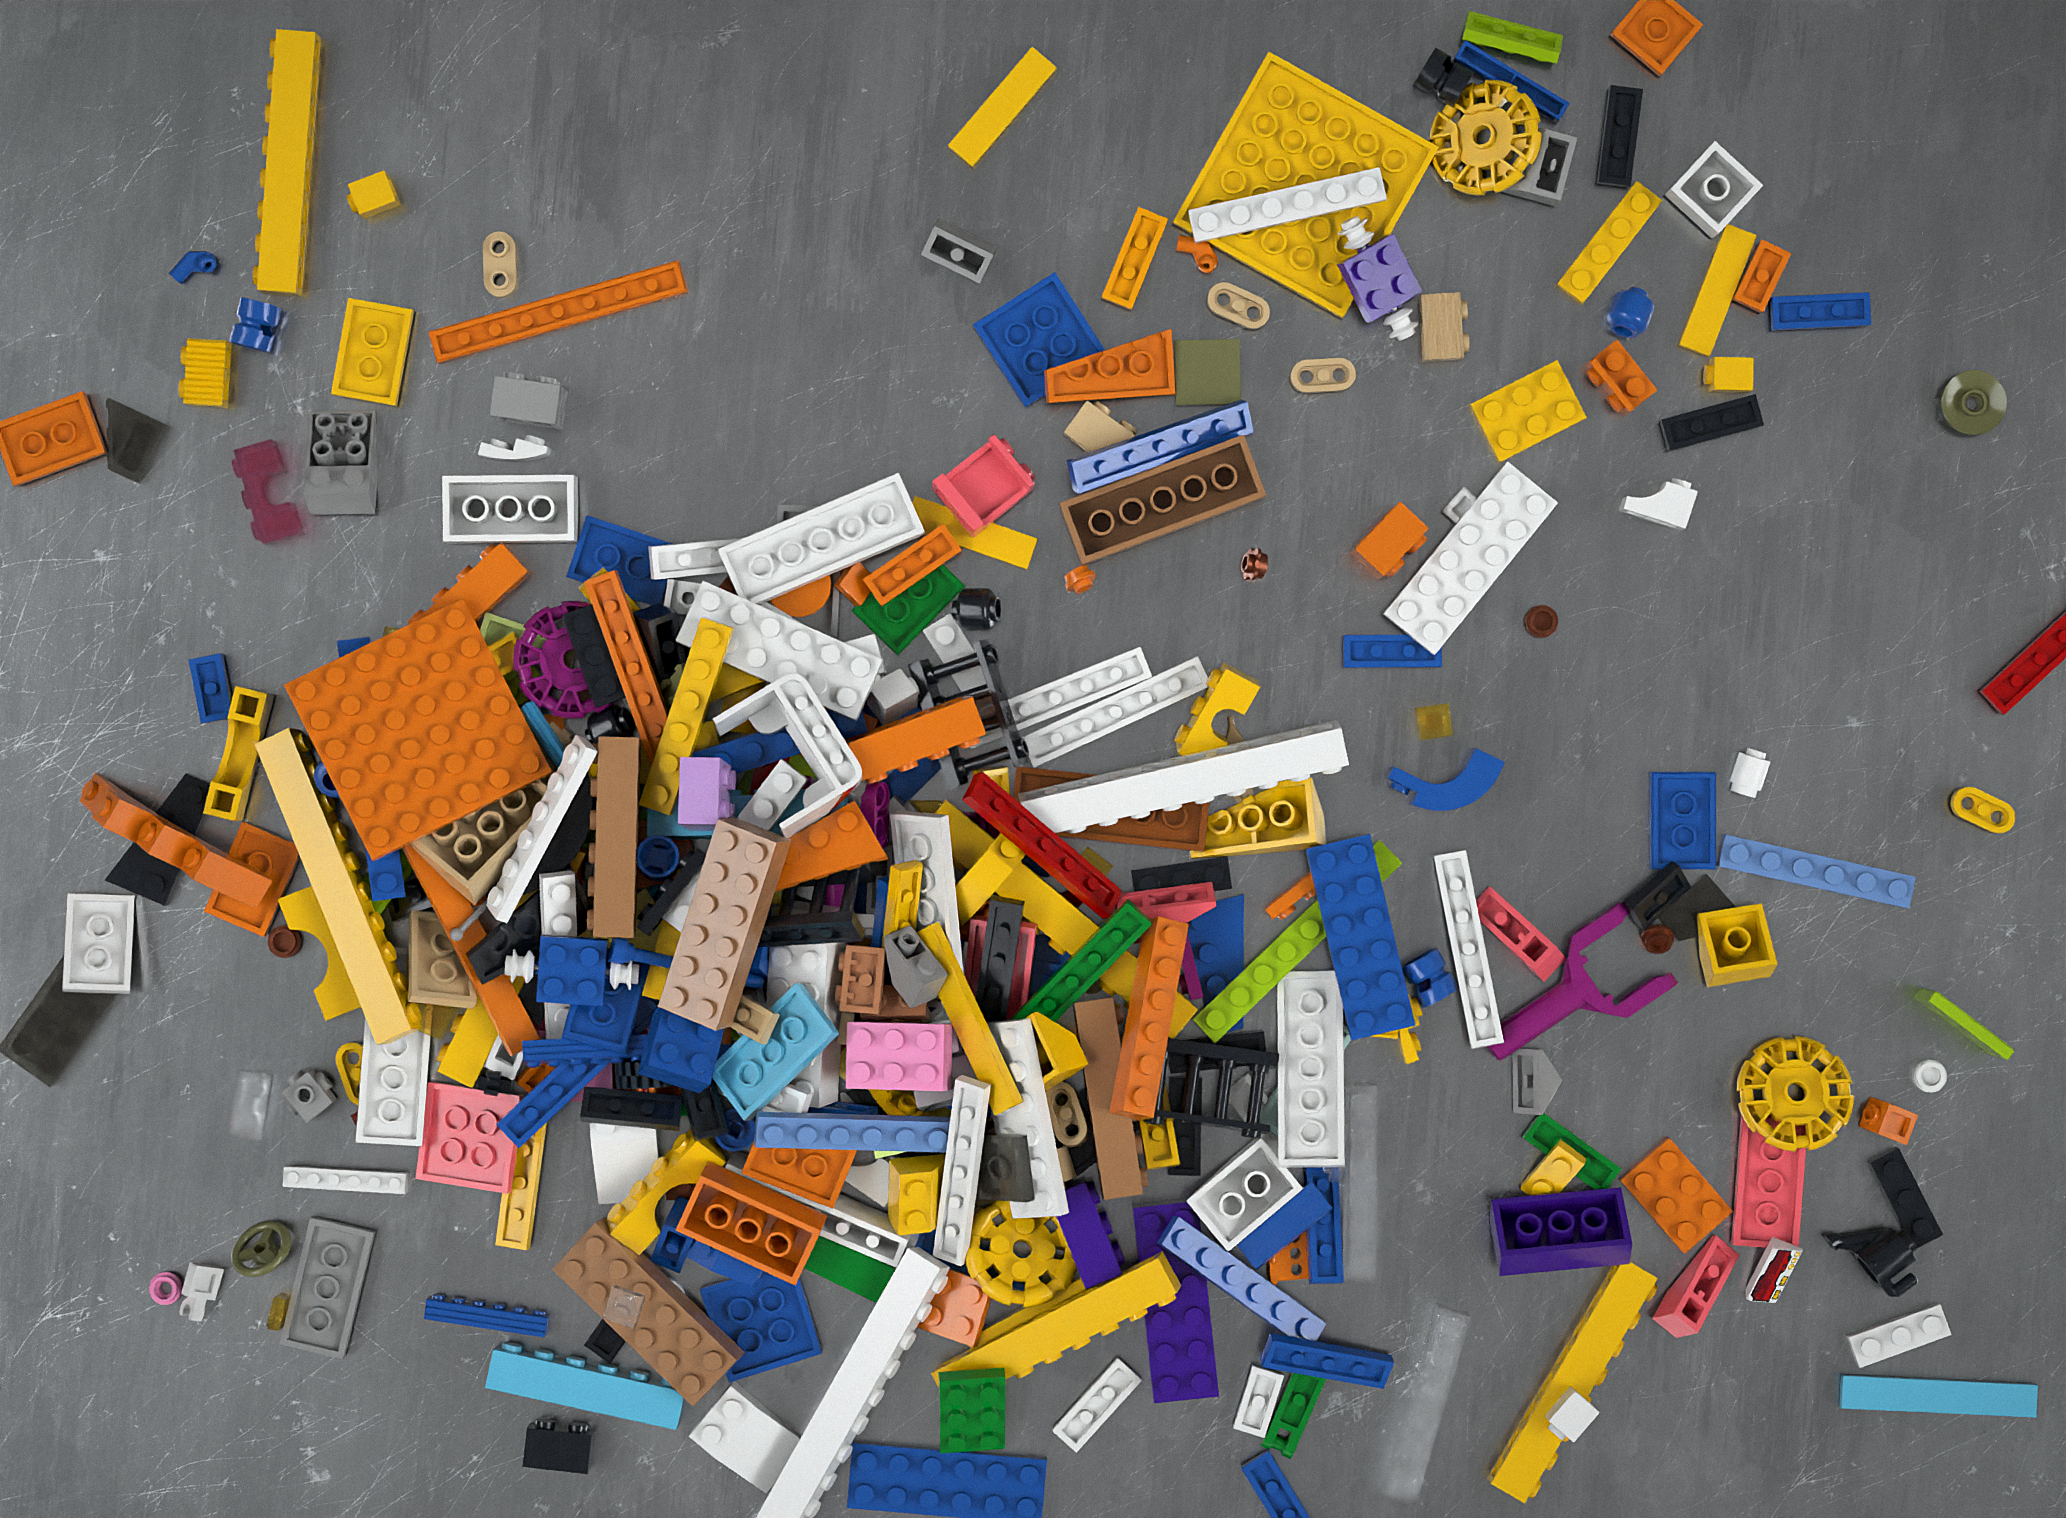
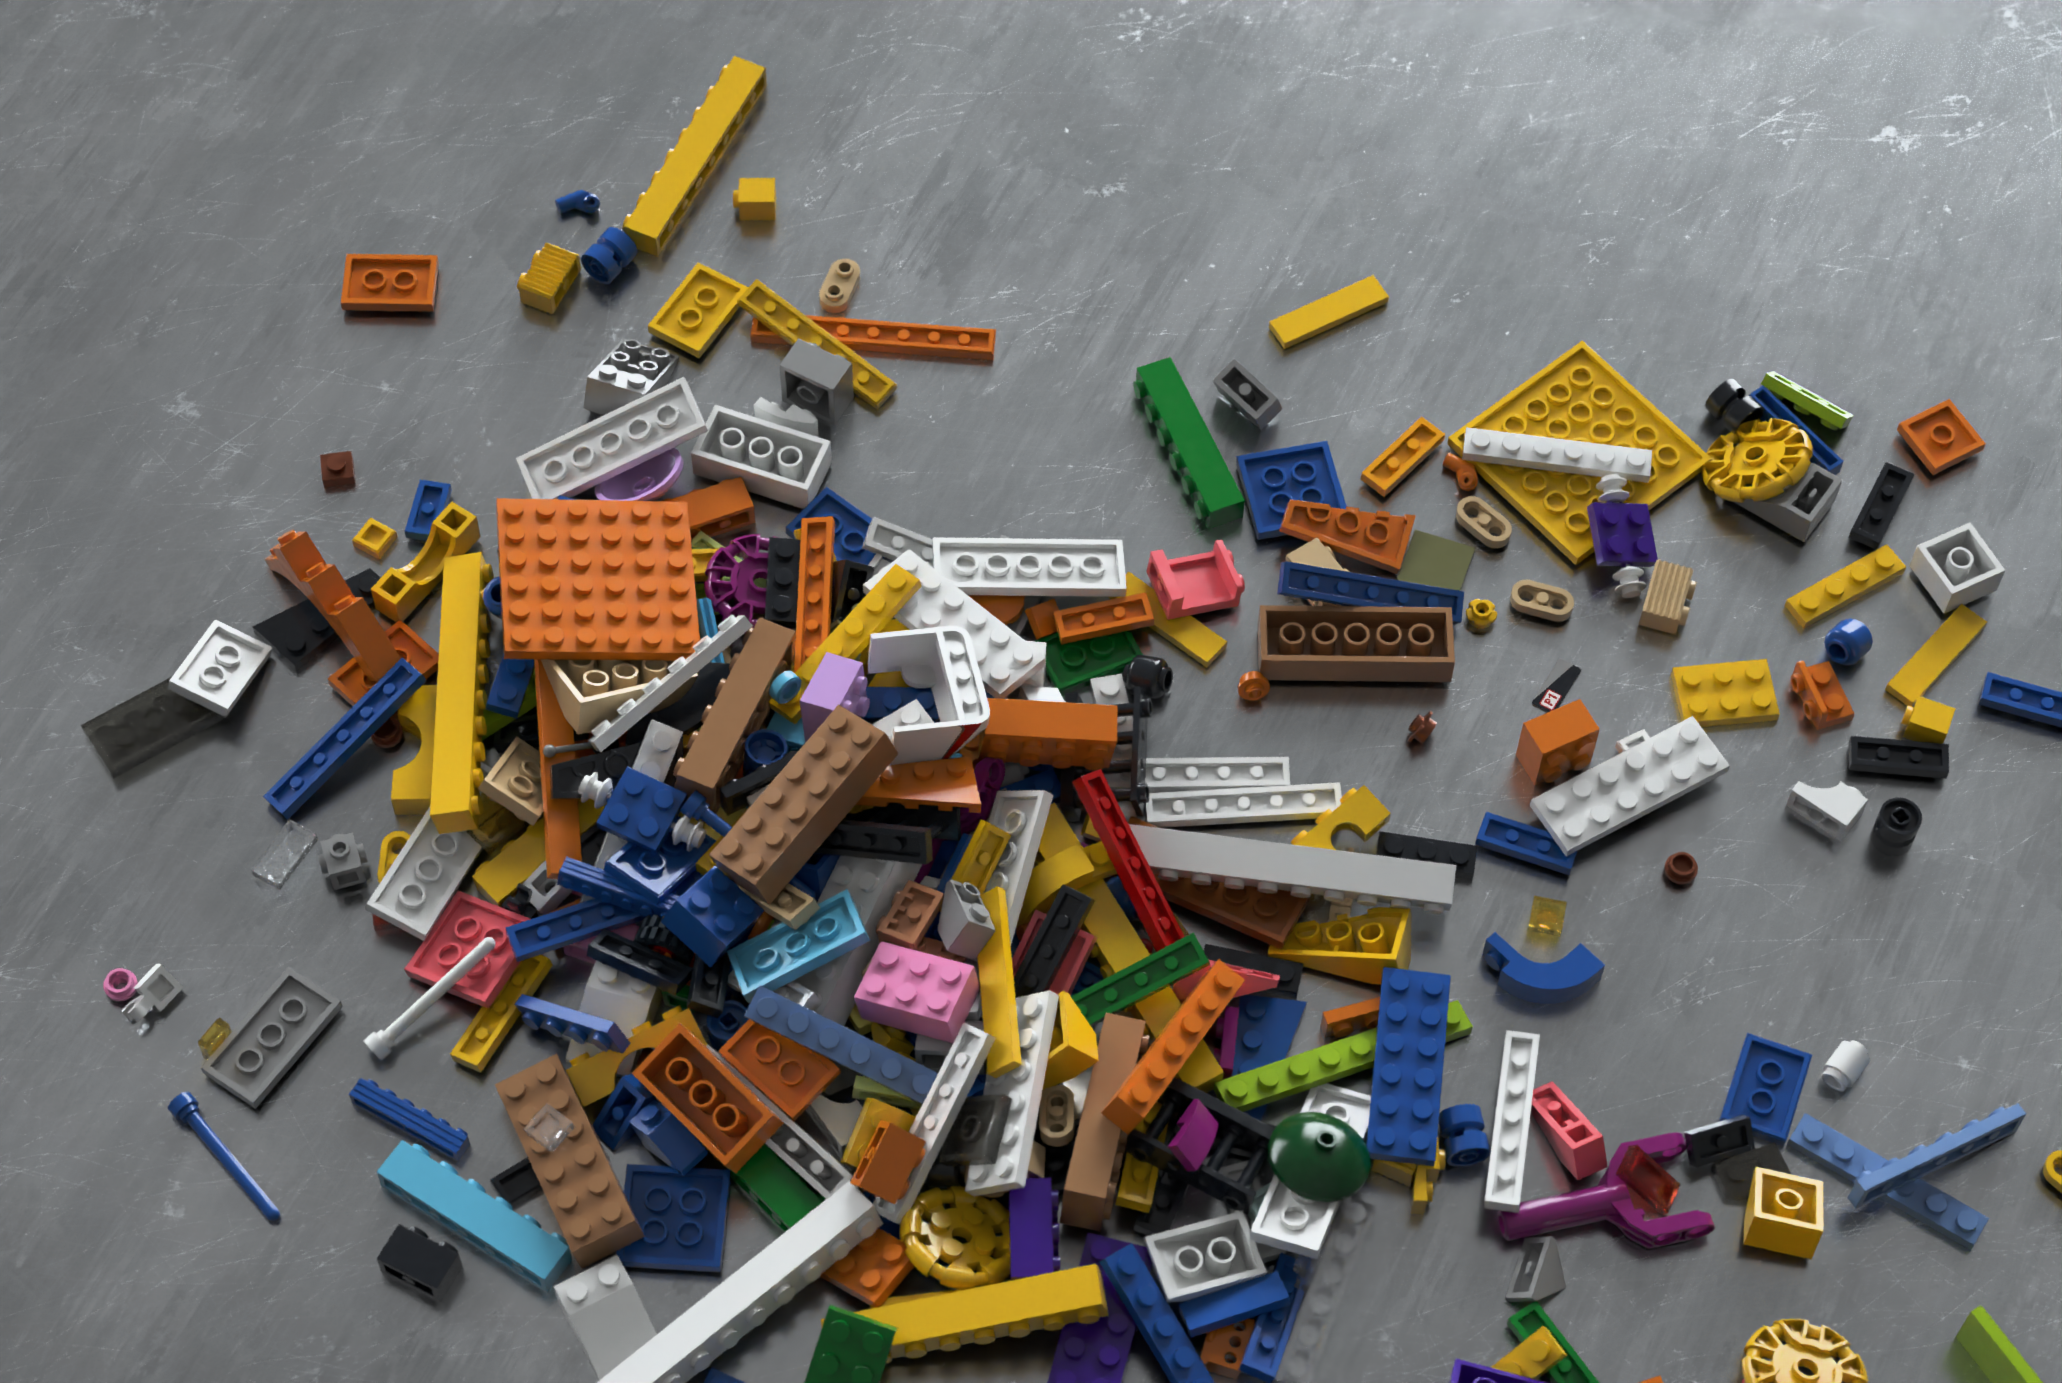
camera: 20 degrees right, 30 degrees down
clear smoke wing [106,398,167,484] -> none
olive piece [231,1221,291,1277] -> none
clear pink arch [232,439,305,546] -> none
white piece [283,1165,409,1194] -> none
copper plate [1641,924,1674,954] -> none
orange plate [1732,239,1791,313] -> none
none -> blue piece [168,1091,280,1221]
none -> blue plate [263,657,427,820]
none -> copper plate [320,451,355,487]
none -> yellow tile [352,517,397,560]
none -> white piece [364,937,496,1060]
none -> blue plate [515,994,630,1054]
none -> white plate [516,377,709,499]
none -> lavender dish [595,448,683,501]
none -> yellow tile [737,279,897,410]
none -> medium azure tile [769,670,801,704]
none -> orange brick [850,1120,926,1205]
none -> green brick [1133,357,1245,529]
none -> magenta slope [1168,1099,1218,1172]
none -> dark green dish [1268,1112,1371,1202]
none -> black plate [1376,831,1477,880]
none -> yellow plate [1466,599,1497,629]
none -> sticker [1532,659,1581,712]
none -> clear red tile [1616,1145,1681,1214]
none -> medium blue plate [1848,1103,2026,1209]
none -> black wheel [1871,797,1922,856]

